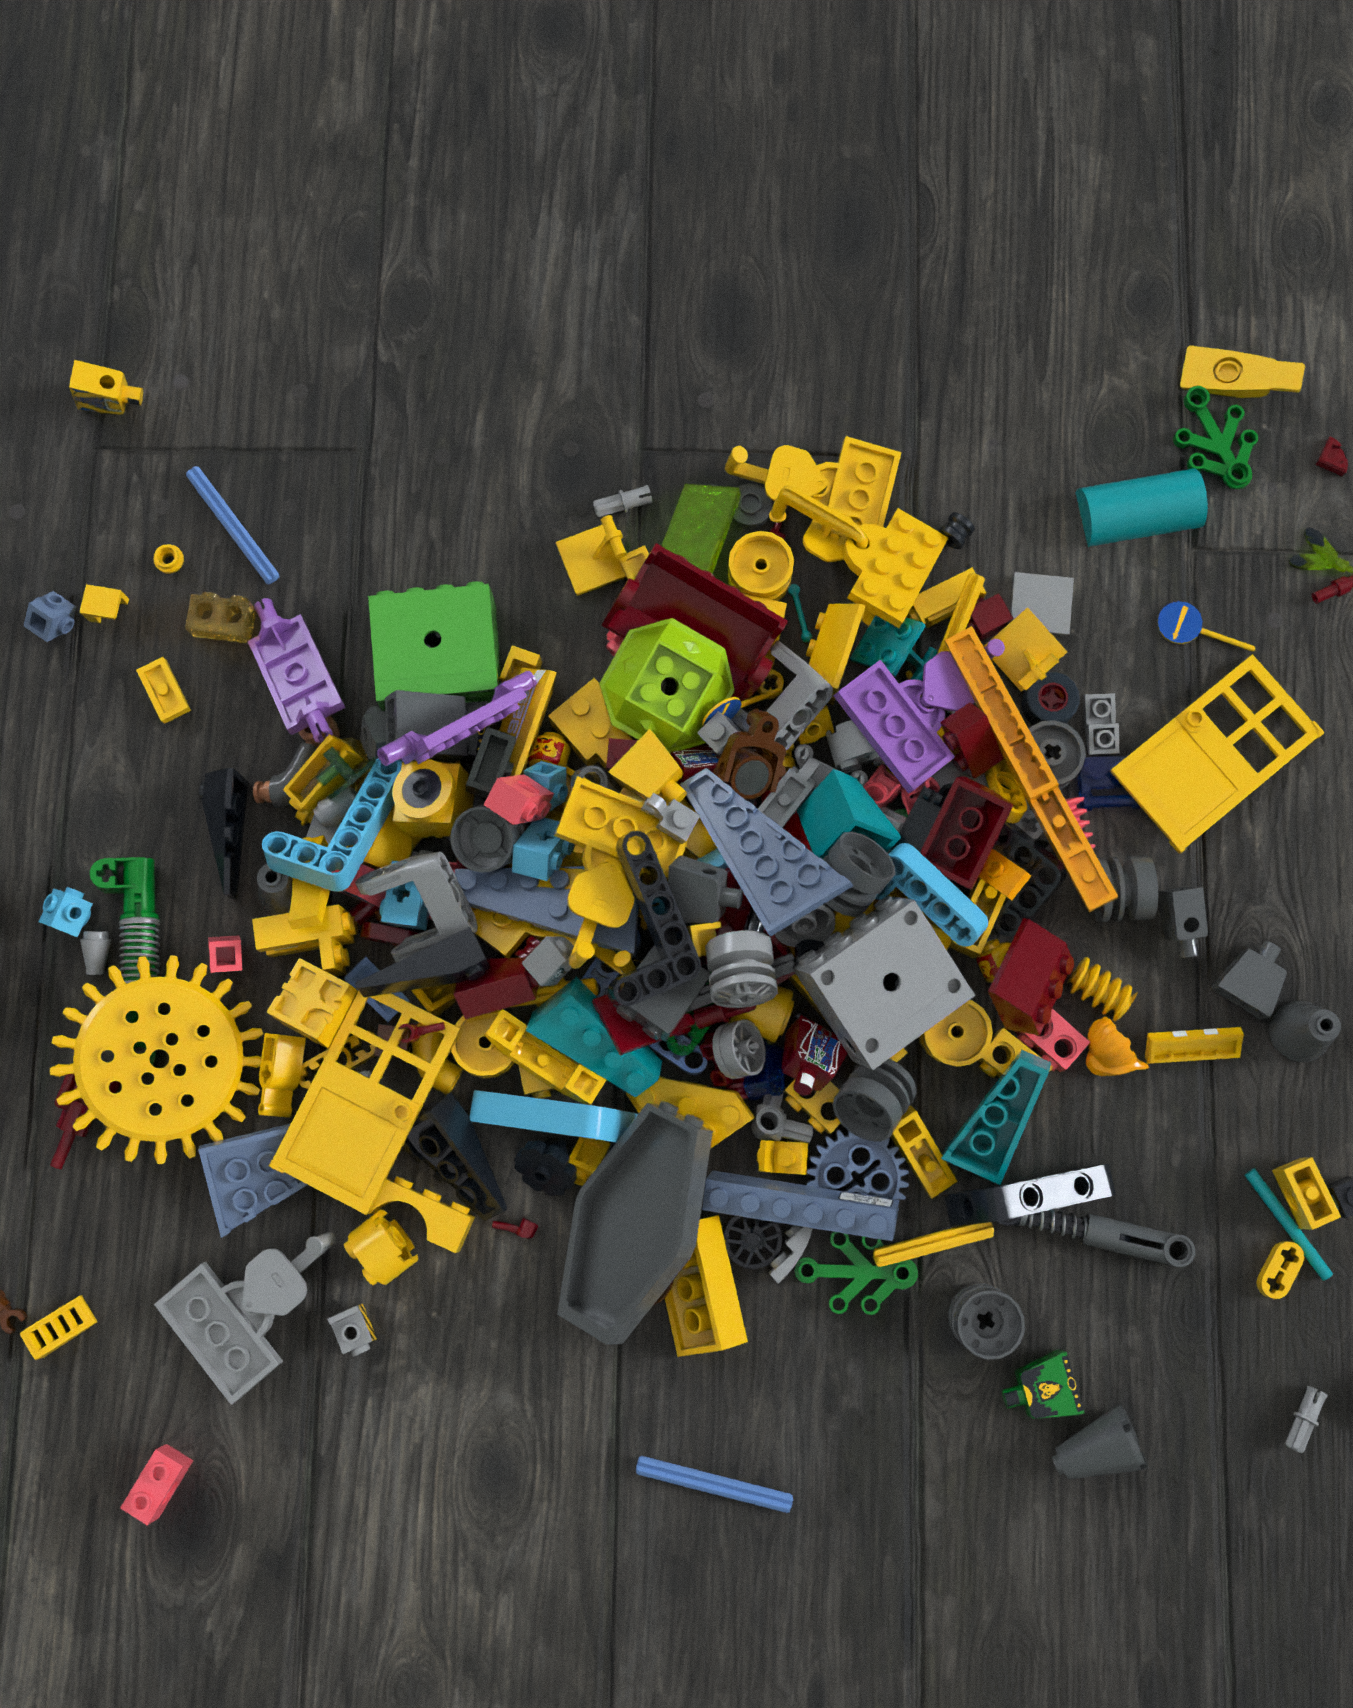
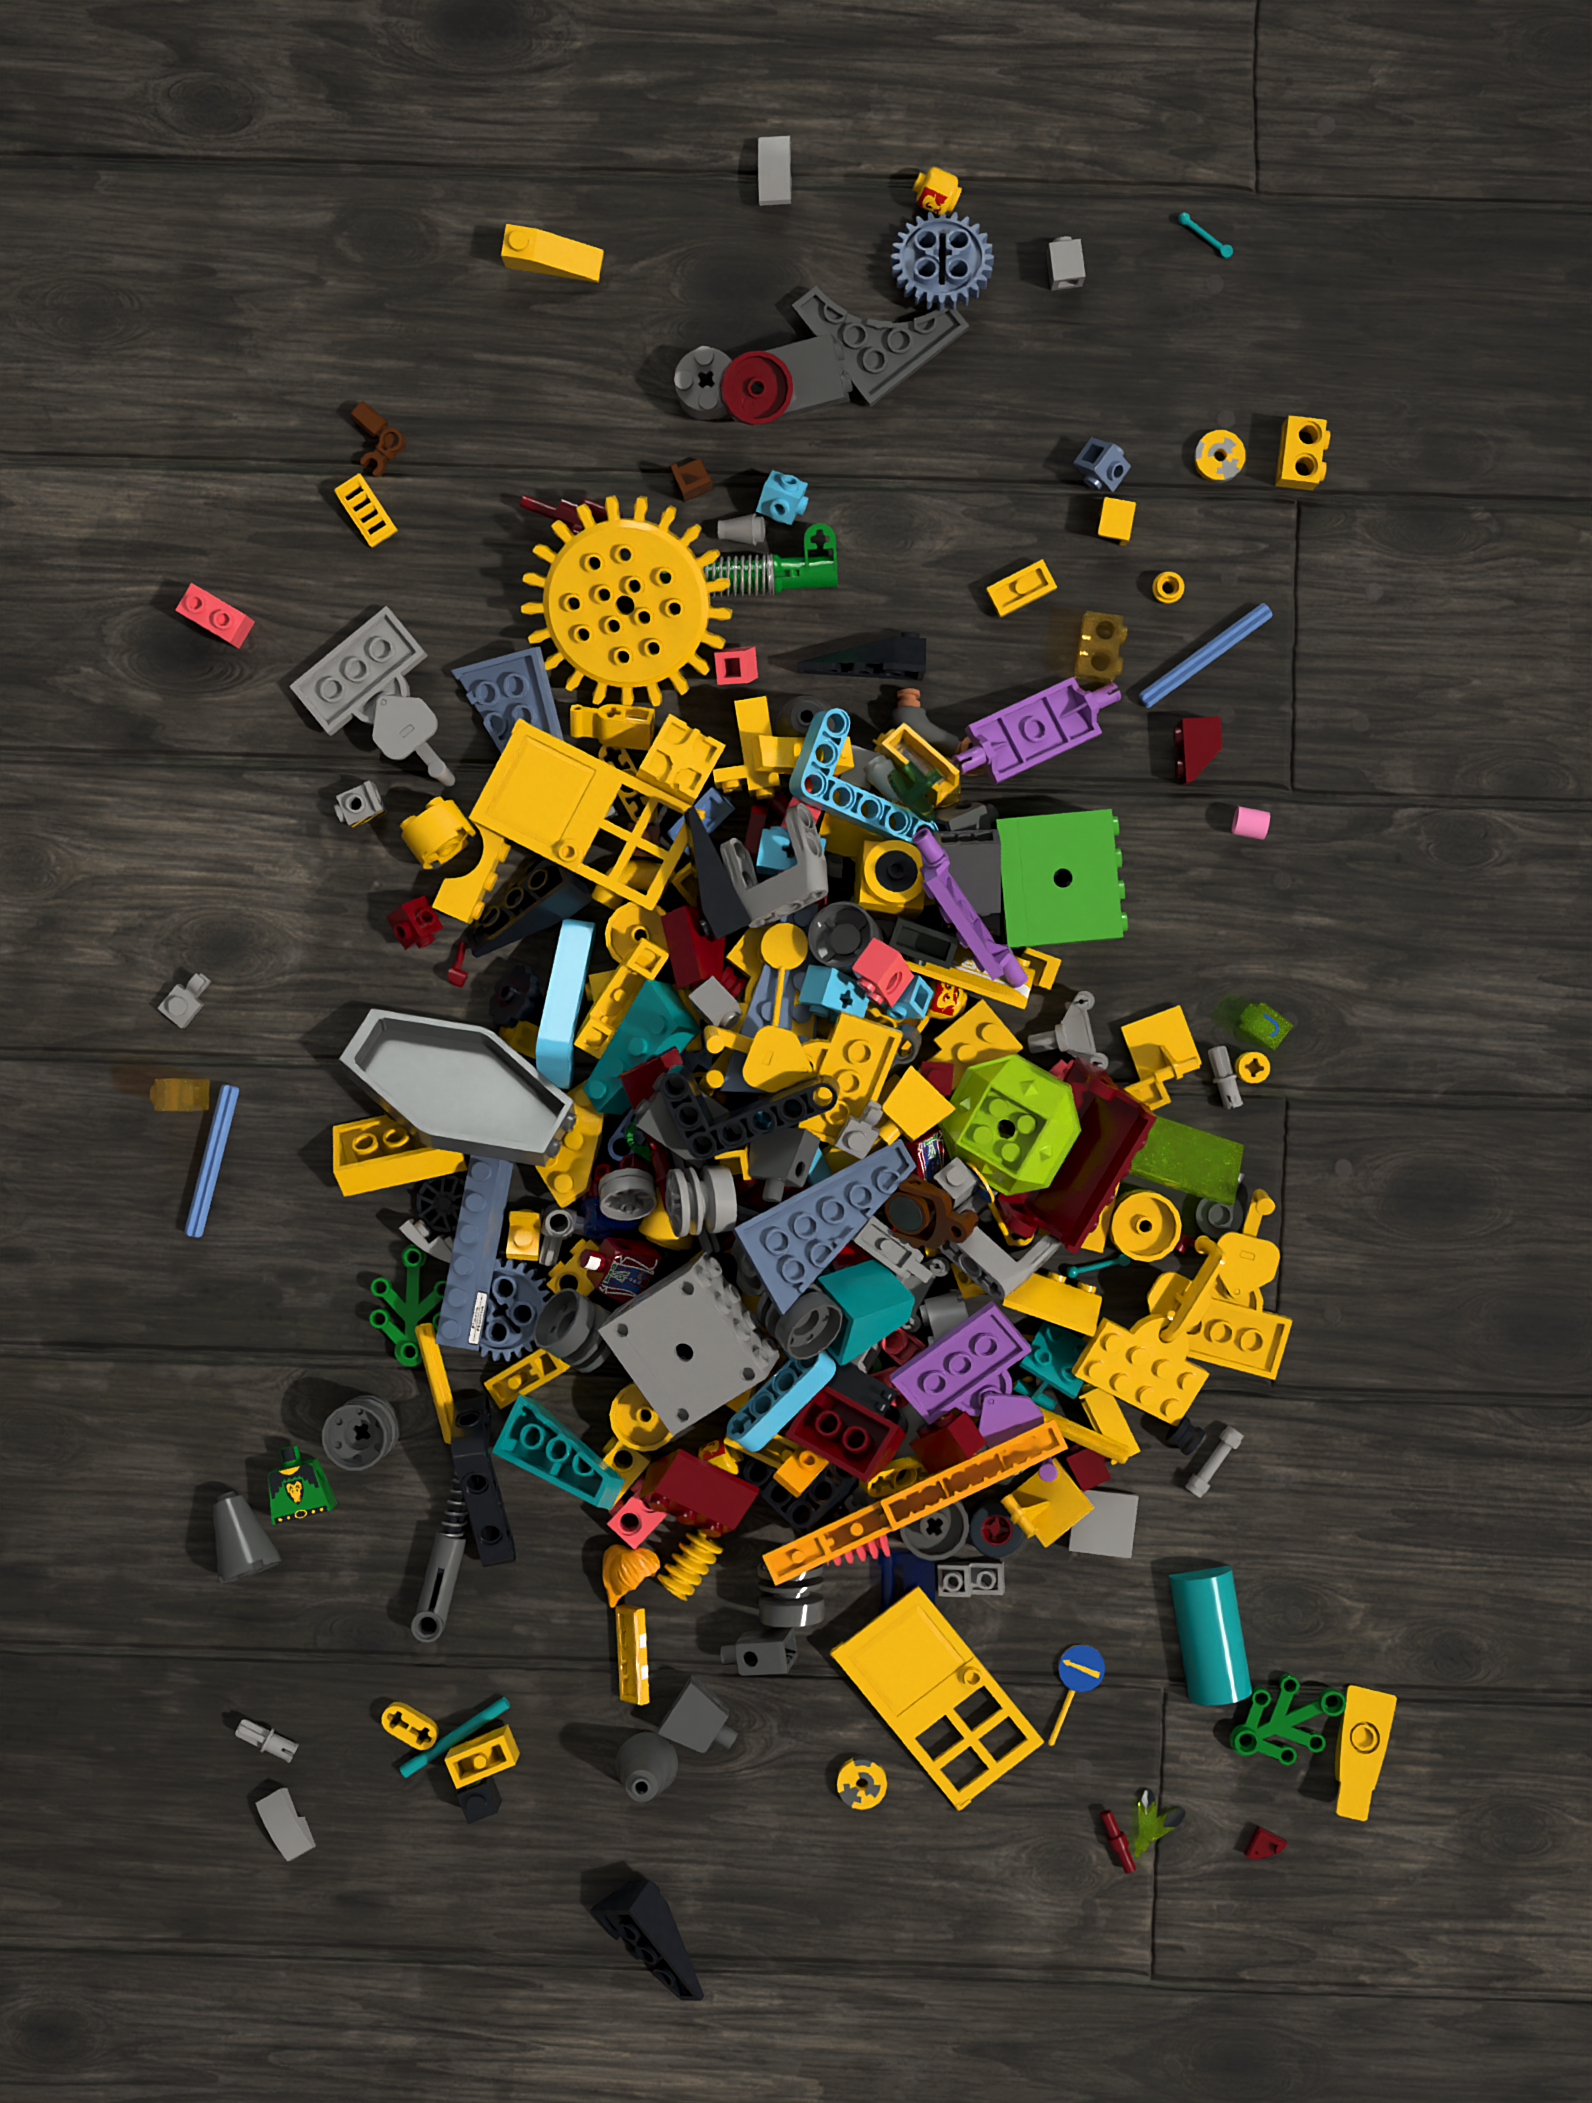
camera: 80 degrees right, 10 degrees up
yellow torso [69,360,143,415] -> none
dark red hand [398,1022,445,1043] -> none
none -> clear yellow brick [150,1078,210,1112]
none -> light grey plate [158,973,211,1029]
none -> dark red brick [386,895,443,950]
none -> reddish brown panel [670,458,713,502]
none -> yellow piece [761,923,809,1026]
none -> yellow piece [837,1756,887,1810]
none -> light grey axle [1028,991,1109,1069]
none -> dark red slope [1173,716,1222,785]
none -> light grey bar [1185,1425,1244,1498]
none -> yellow piece [1194,430,1245,483]
none -> bright pink beam [1232,806,1270,840]
none -> yellow wheel [1234,1052,1270,1083]
none -> clear neon green brick [1238,1002,1293,1050]
none -> yellow brick [1275,415,1330,491]

